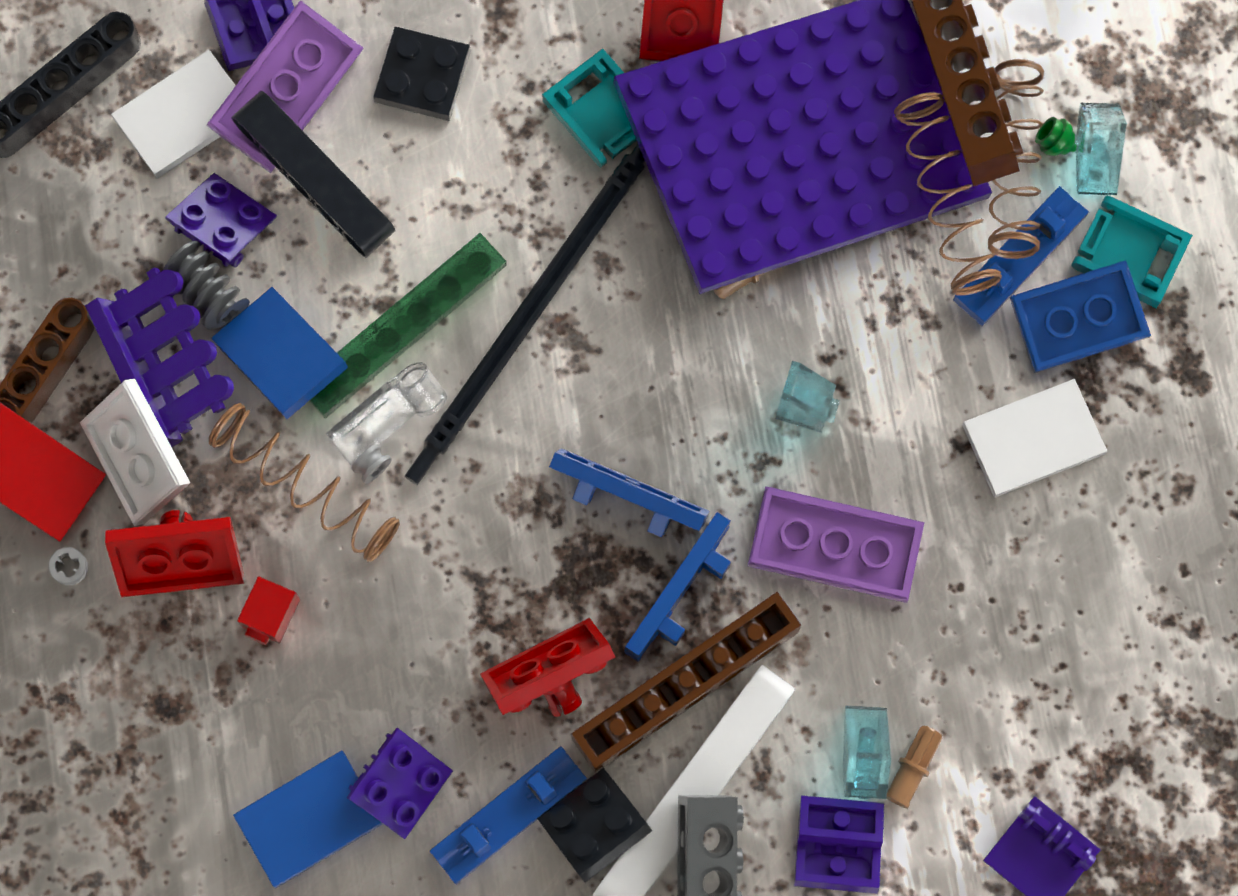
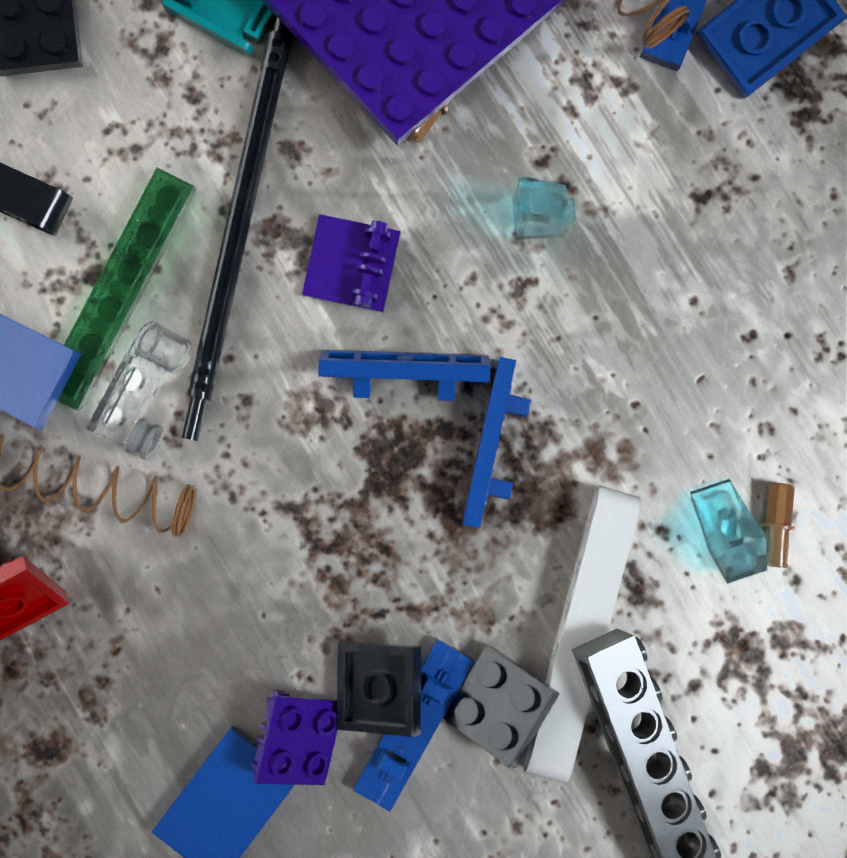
camera: 25 degrees left, 10 degrees up
red brick [237,576,300,645] -> none
red plate [480,618,615,717] -> none
reddish brown brick [571,591,802,774] -> none
medium lavender tile [747,486,925,603] -> none
dark purple slope [794,795,884,894] -> none
white tile [962,379,1107,498] -> none
none -> dark purple hinge [302,214,401,313]
none -> black plate [337,642,421,737]

